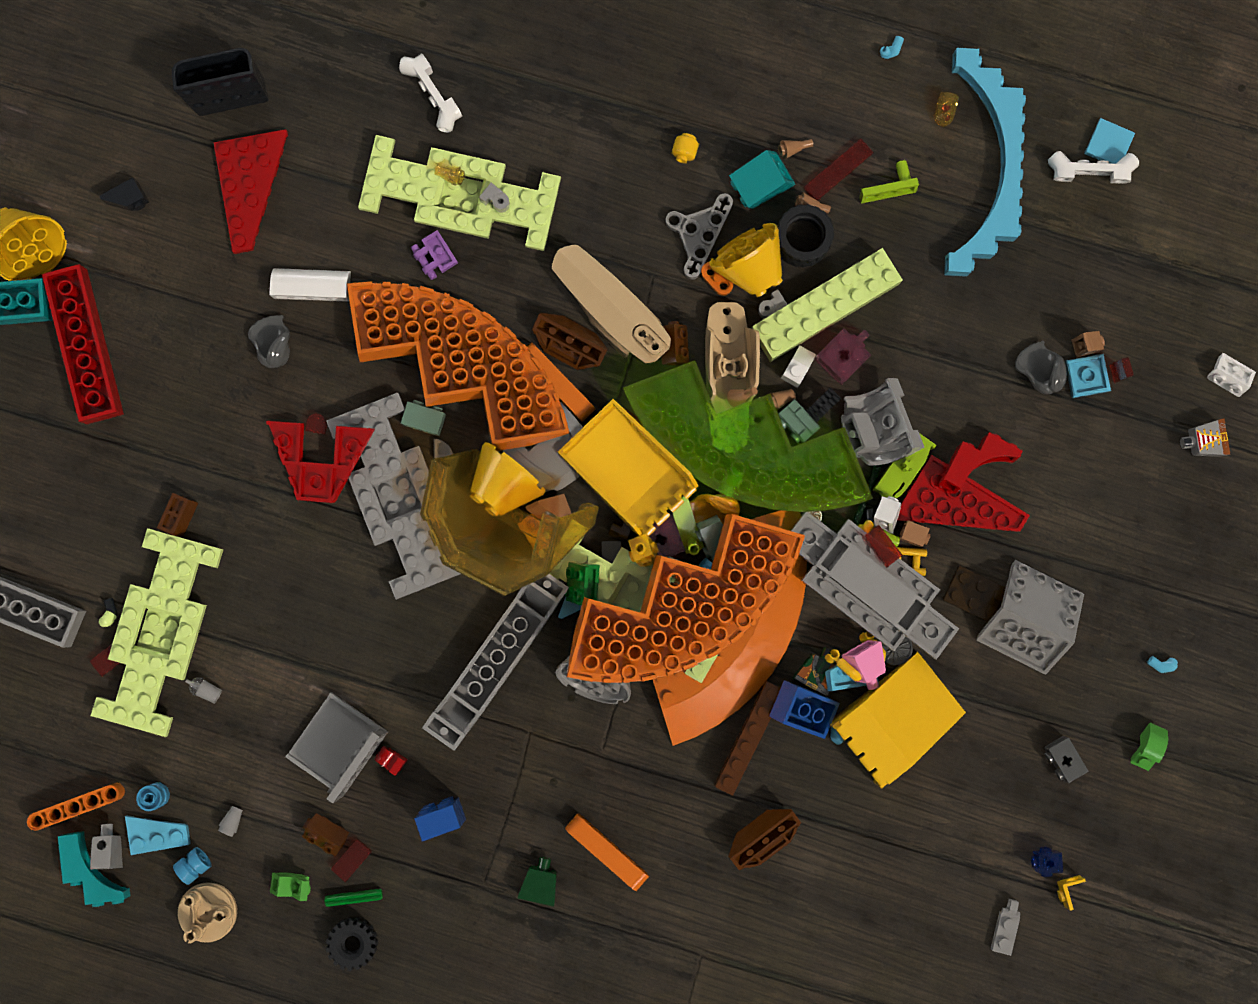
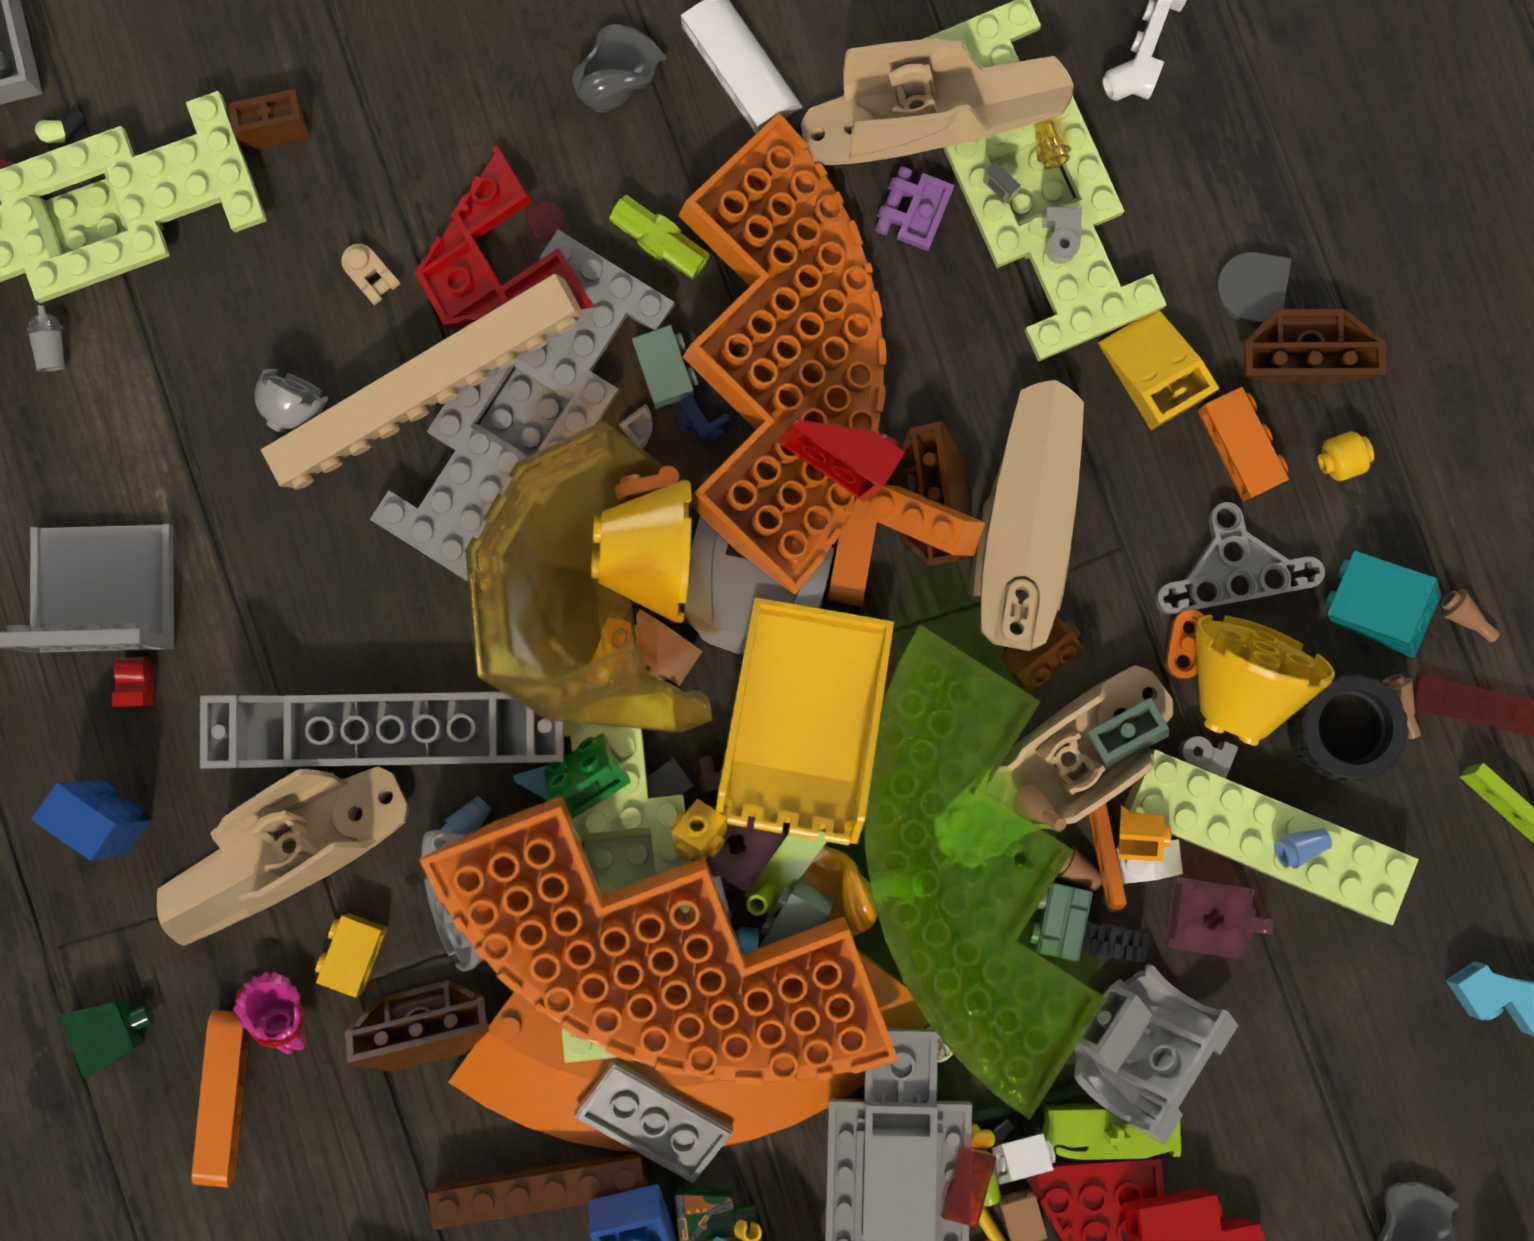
camera: 60 degrees right, 0 degrees up
none -> tan piece [157,767,410,946]
none -> dark pink hair [233,972,307,1055]
none -> light grey cylinder [254,369,328,433]
none -> tan brick [261,274,584,490]
none -> yellow brick [315,913,388,998]
none -> tan plate [341,244,401,306]
none -> reddish brown wedge [345,980,489,1072]
none -> medium blue cone [441,796,492,835]
none -> light grey tile [574,1058,733,1183]
none -> lime piece [609,195,710,280]
none -> orange plate [614,466,679,504]
none -> clear blue bracket [677,395,731,442]
none -> red slope [777,420,905,502]
none -> tan piece [801,38,1074,165]
none -> orange brick [867,485,985,556]
none -> dark grey tile [983,161,1021,203]
none -> sand green brick [1088,698,1169,770]
none -> orange tile [1088,803,1127,913]
none -> yellow slope [1098,310,1220,431]
none -> light orange window [1119,805,1171,862]
none -> orange brick [1197,387,1289,502]
none -> dark grey tile [1215,252,1292,325]
none -> reddish brown wedge [1244,309,1386,383]
none -> medium blue cone [1274,828,1332,869]

